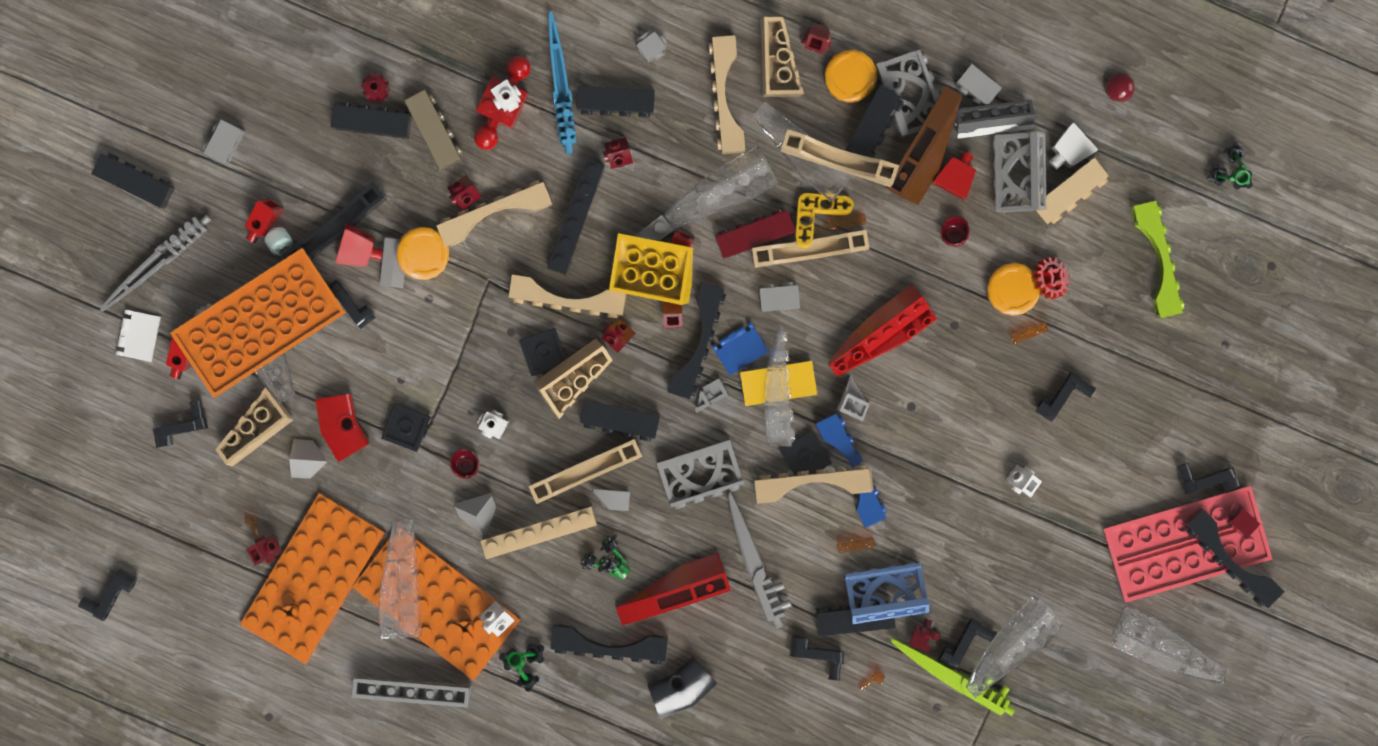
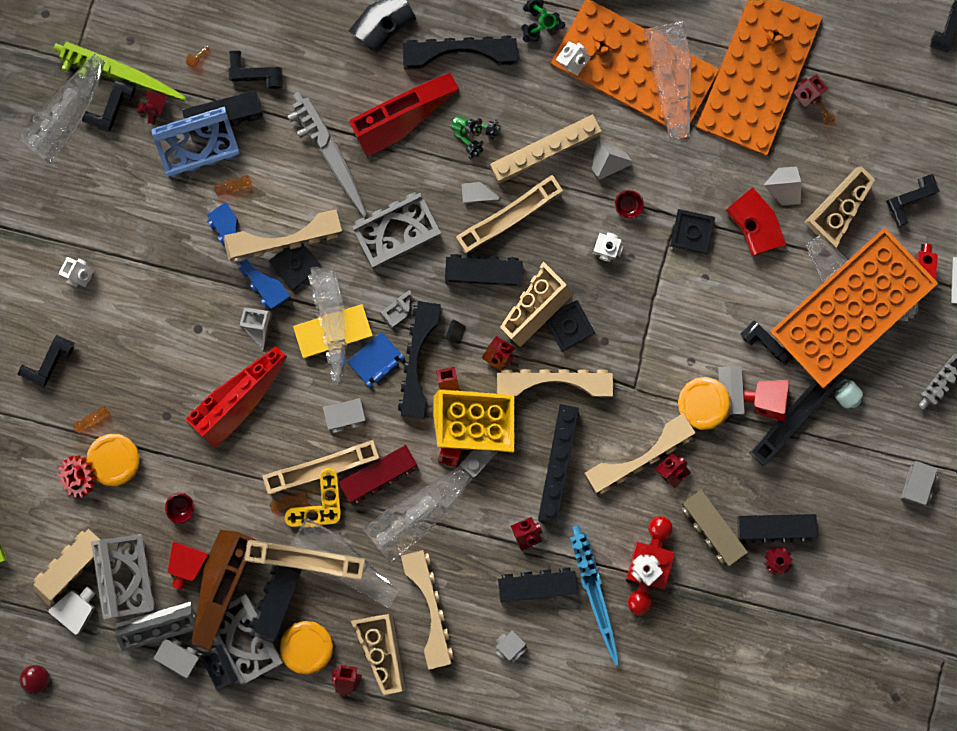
camera: 165 degrees right, 5 degrees down
red torso [245,198,284,243] -> none
none -> black plate [201,645,238,691]
none -> black slope [446,319,466,343]

